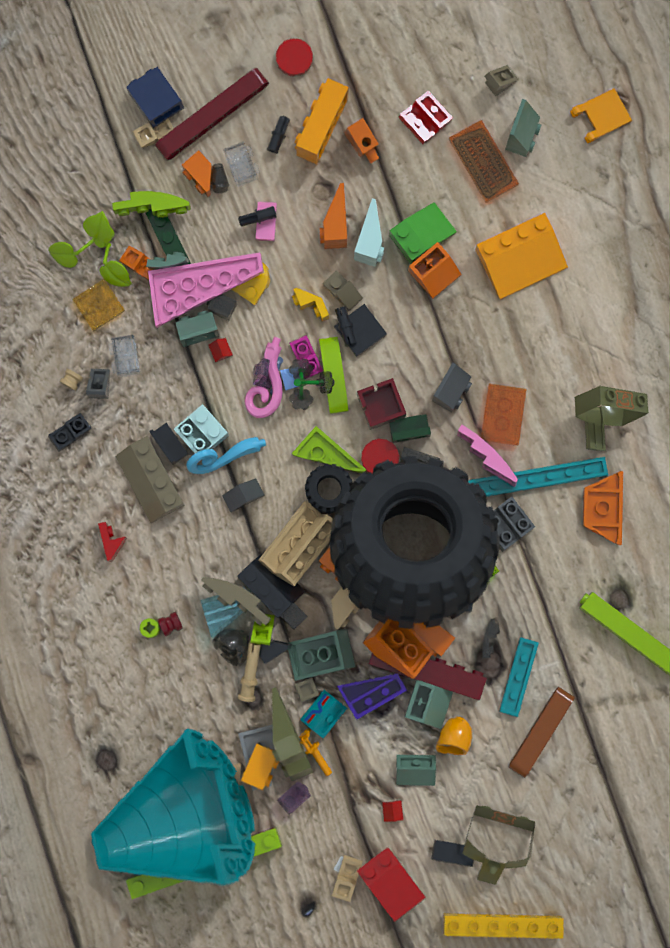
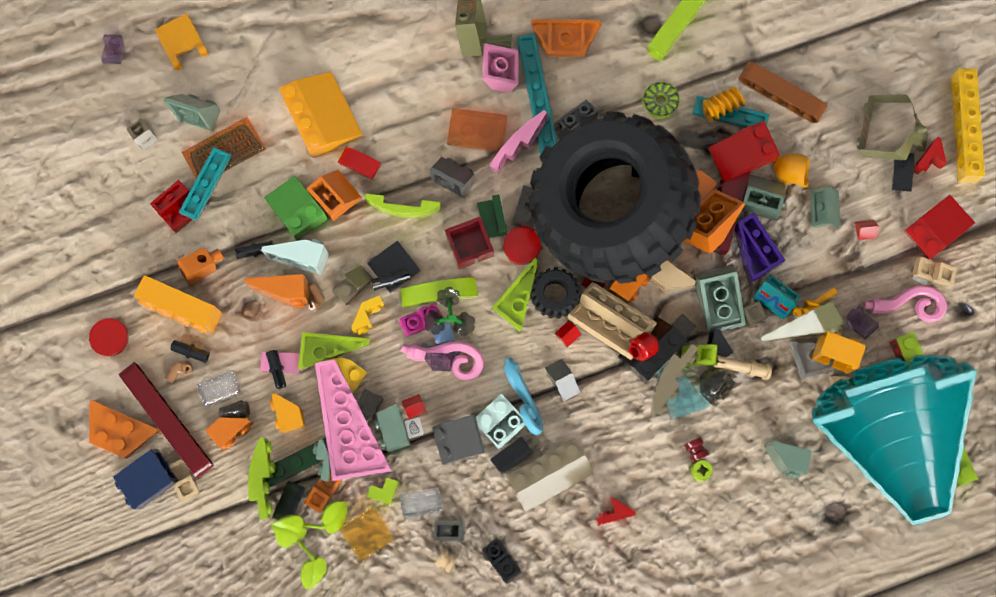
camera: 90 degrees left, 5 degrees down
none -> orange wing [89,400,160,459]
none -> clear purple bracket [101,34,126,64]
none -> medium nougat arm [165,361,192,383]
none -> teal tile [179,147,232,221]
none -> black pin [234,240,274,260]
none -> light orange slope [270,394,306,434]
none -> black panel [272,480,306,520]
none -> lime wing [298,332,370,370]
none -> medium nougat arm [308,283,325,312]
none -> red slope [337,146,382,179]
none -> lime slope [365,193,441,218]
none -> lime piece [366,478,399,505]
none -> white sticker [405,417,424,438]
none -> dark grey slope [432,414,485,465]
none -> bright pink slope [483,43,518,93]
none -> red slope [554,321,581,348]
none -> red head [629,332,658,361]
none -> tile [642,82,680,119]
none -> light orange piece [702,86,745,123]
none -> red slope [708,121,780,182]
none -> sand green slope [764,441,812,479]
none -> bright pink plant [863,285,947,322]
none -> red slope [914,137,947,175]

